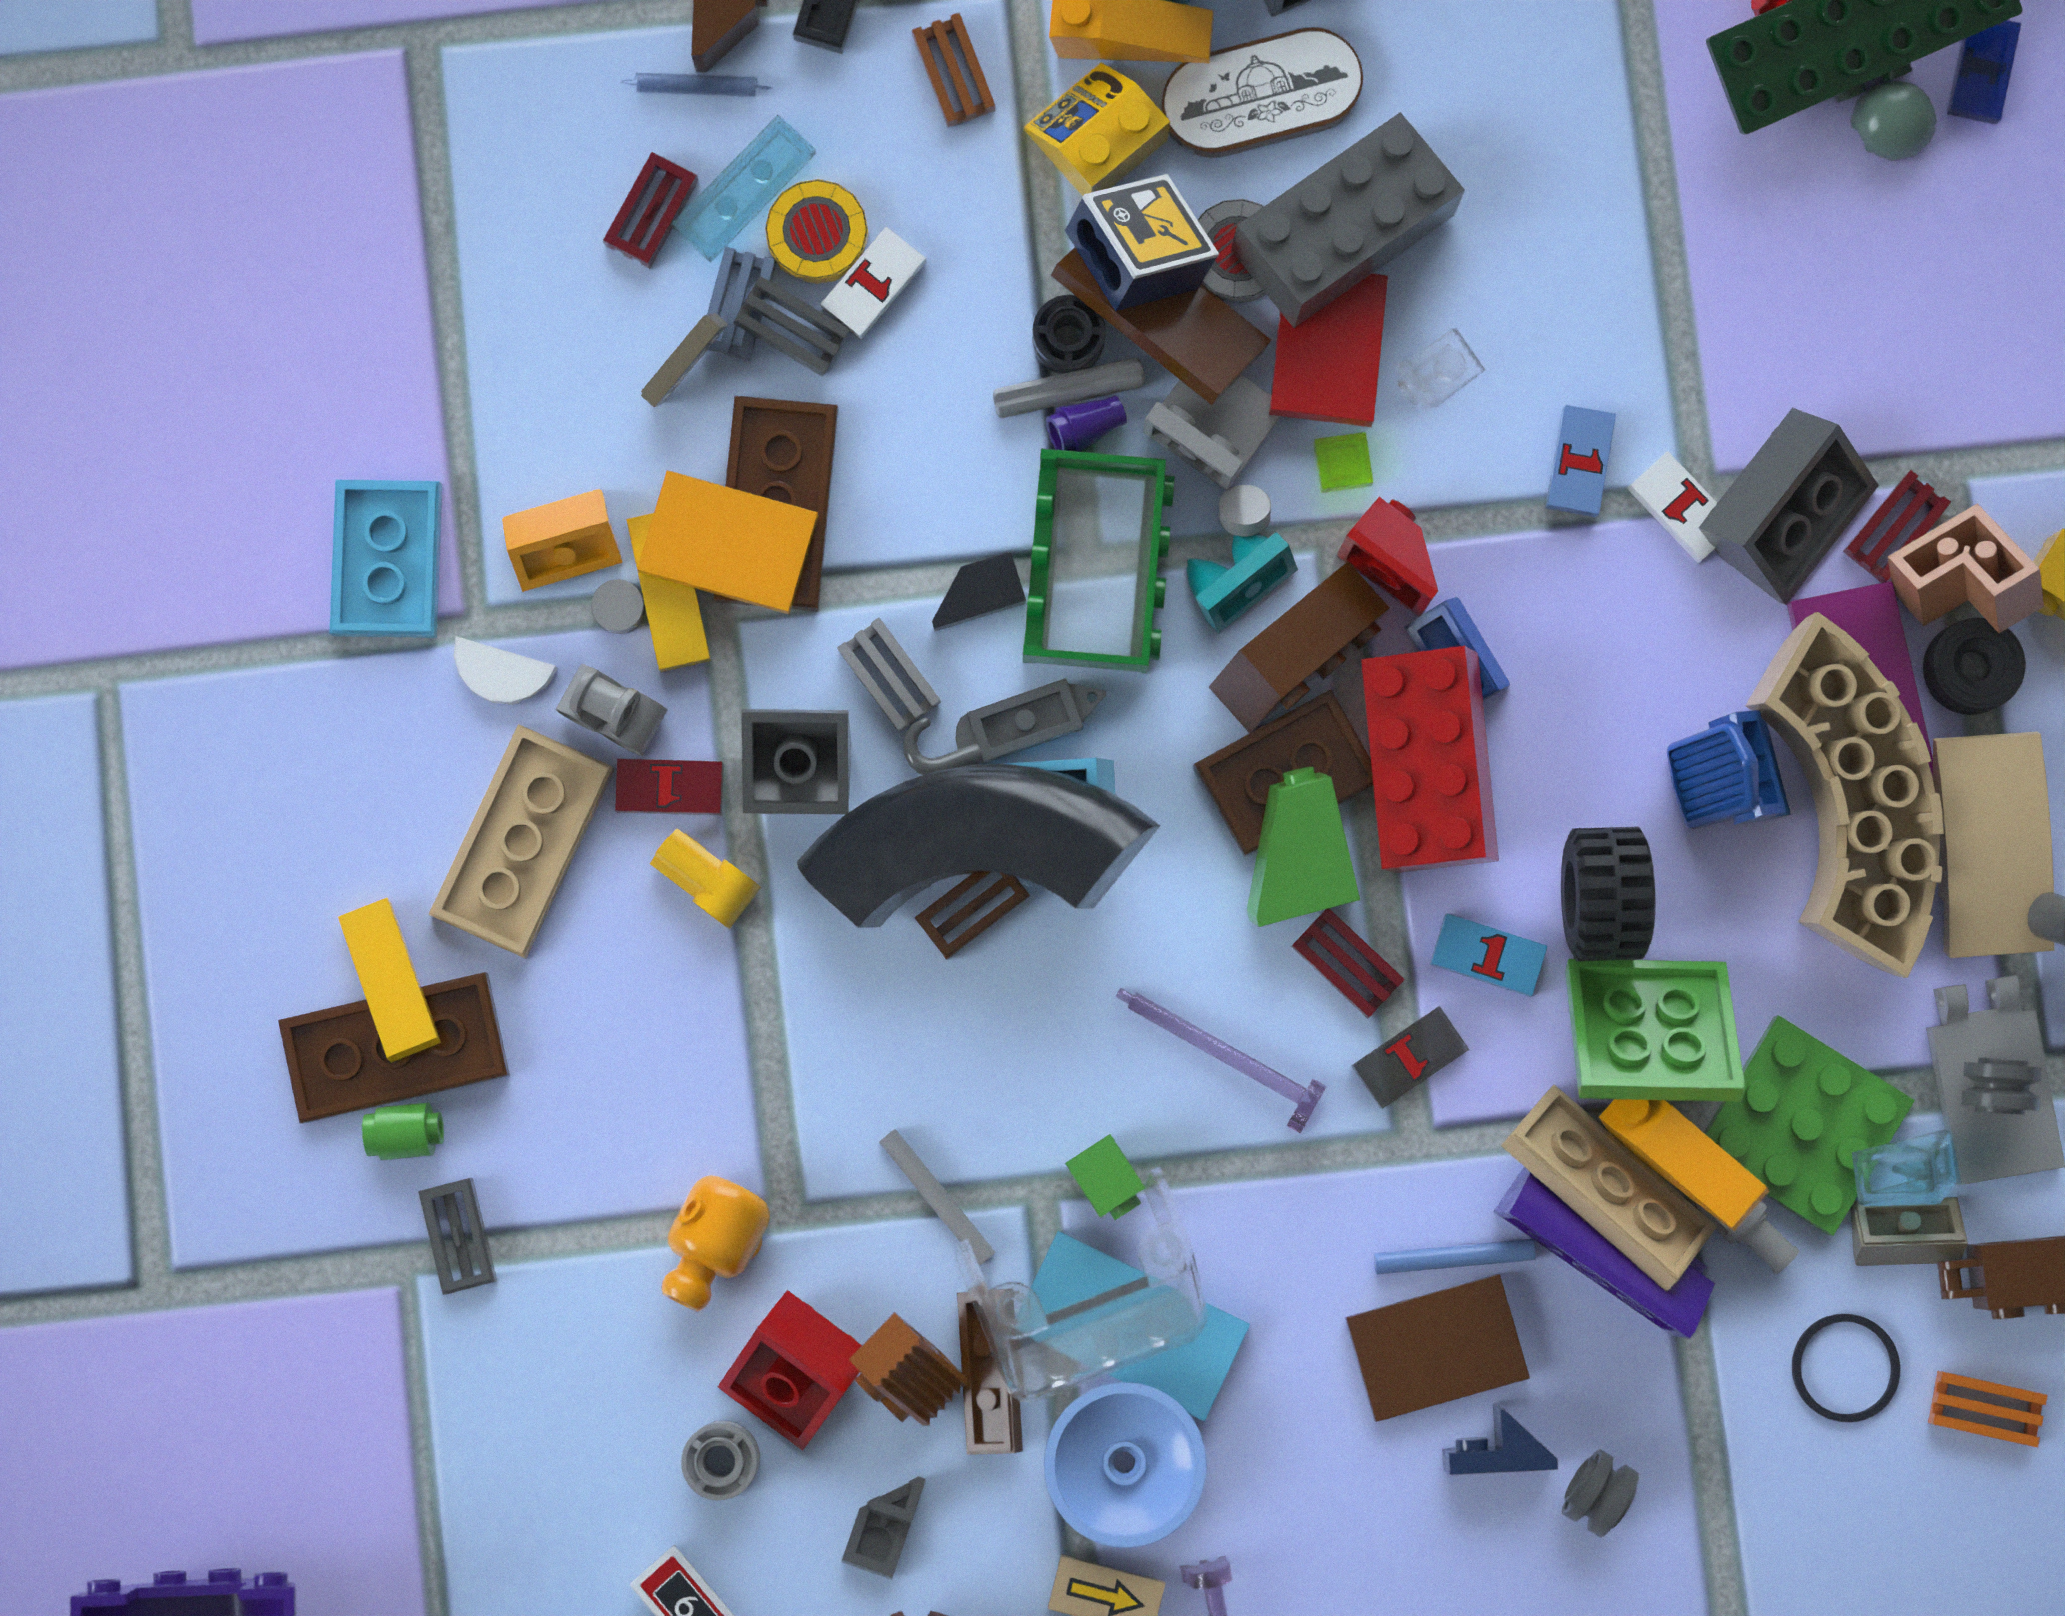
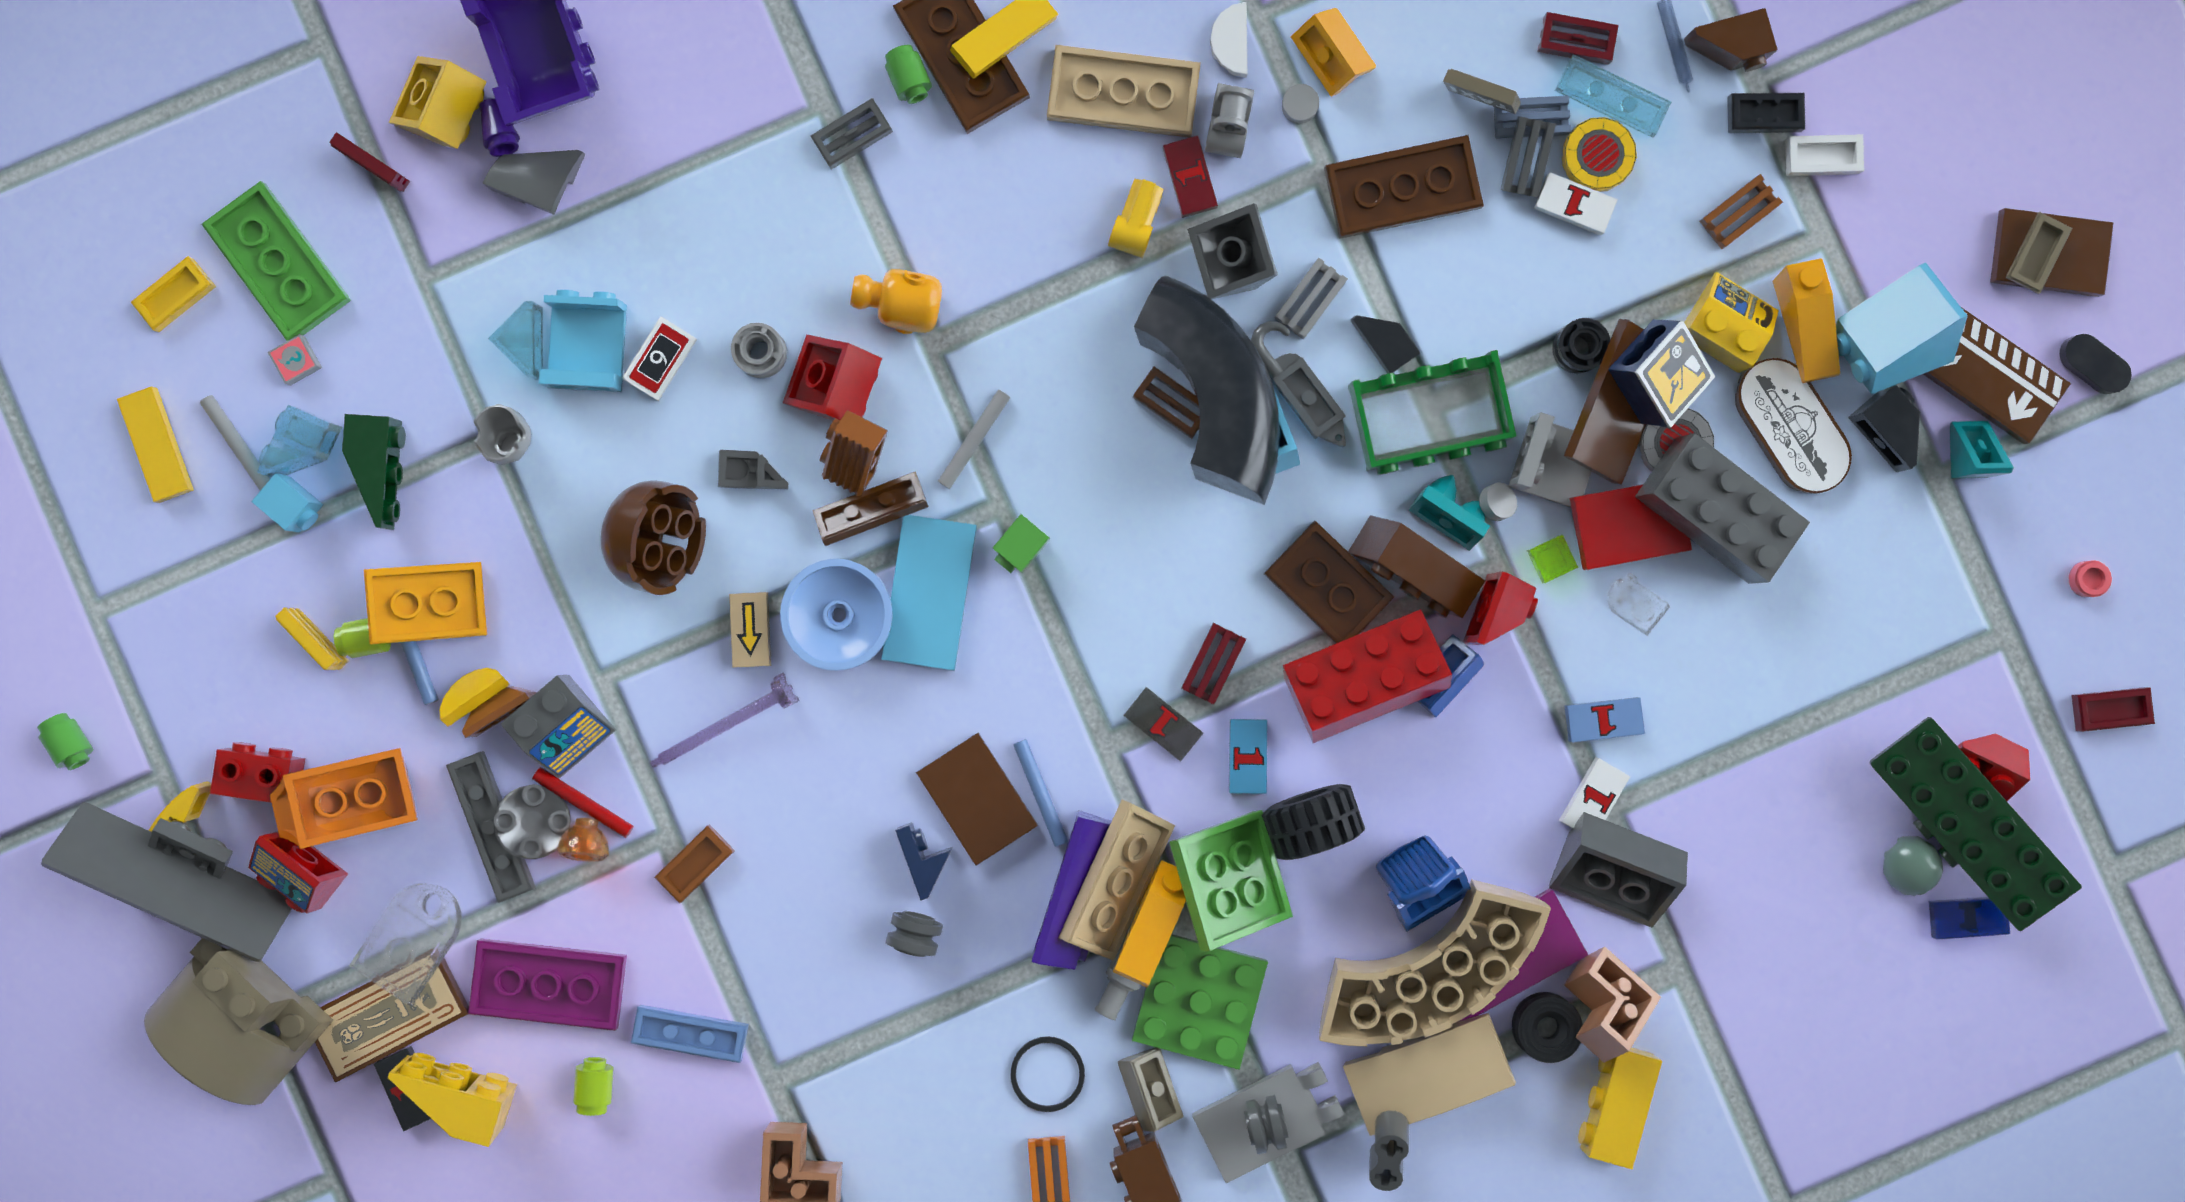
camera: 70 degrees right, 5 degrees up
yellow tile [626,513,712,672] -> none
light orange tile [637,470,818,615] -> none
clear windscreen [956,1167,1208,1403] -> none
light grey axle [993,358,1145,418] -> none
dark purple cone [1046,395,1127,452] -> none
clear purple piece [1116,988,1327,1133] -> none
bright green slope [1247,767,1360,927] -> none
dark red tile [1842,470,1951,583] -> none
clear light blue slope [1852,1130,1956,1206] -> none

